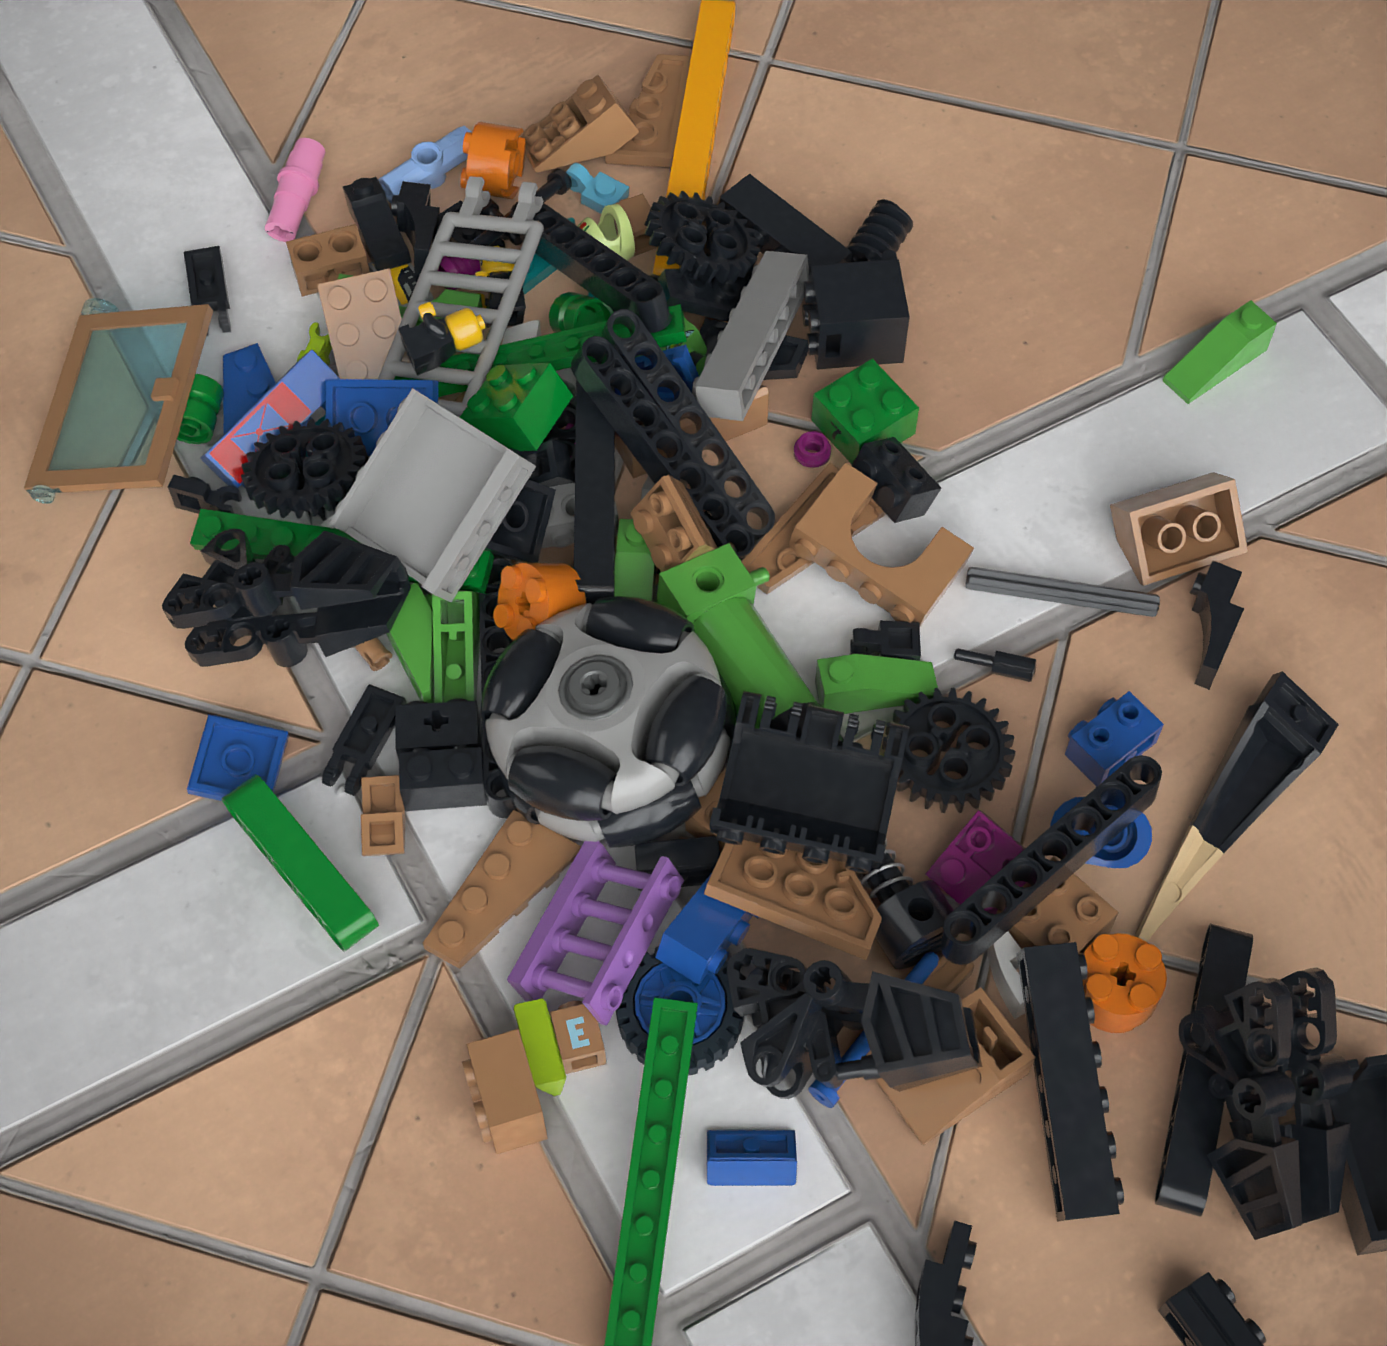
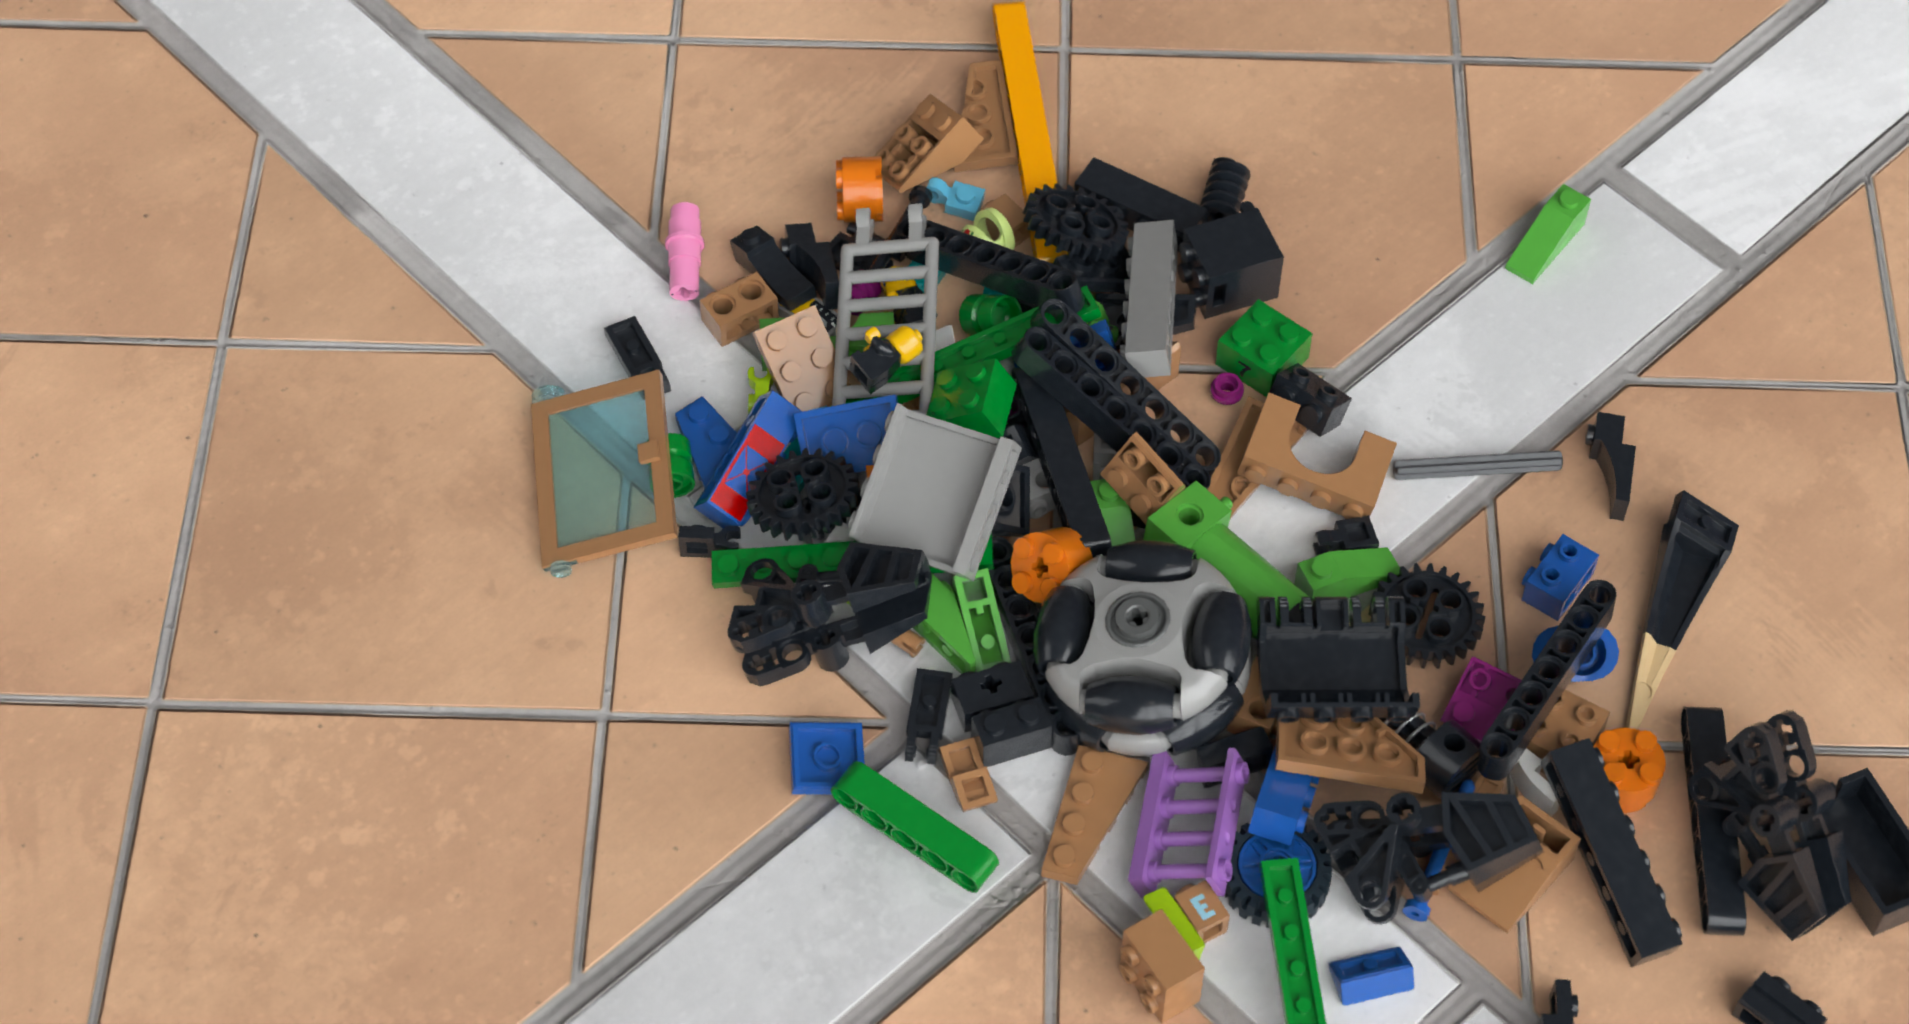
camera: 15 degrees left, 5 degrees down
light blue piece [378,126,472,204] -> none
black axle [954,648,1036,682] -> none
medium nougat slope [1110,472,1248,586] -> none

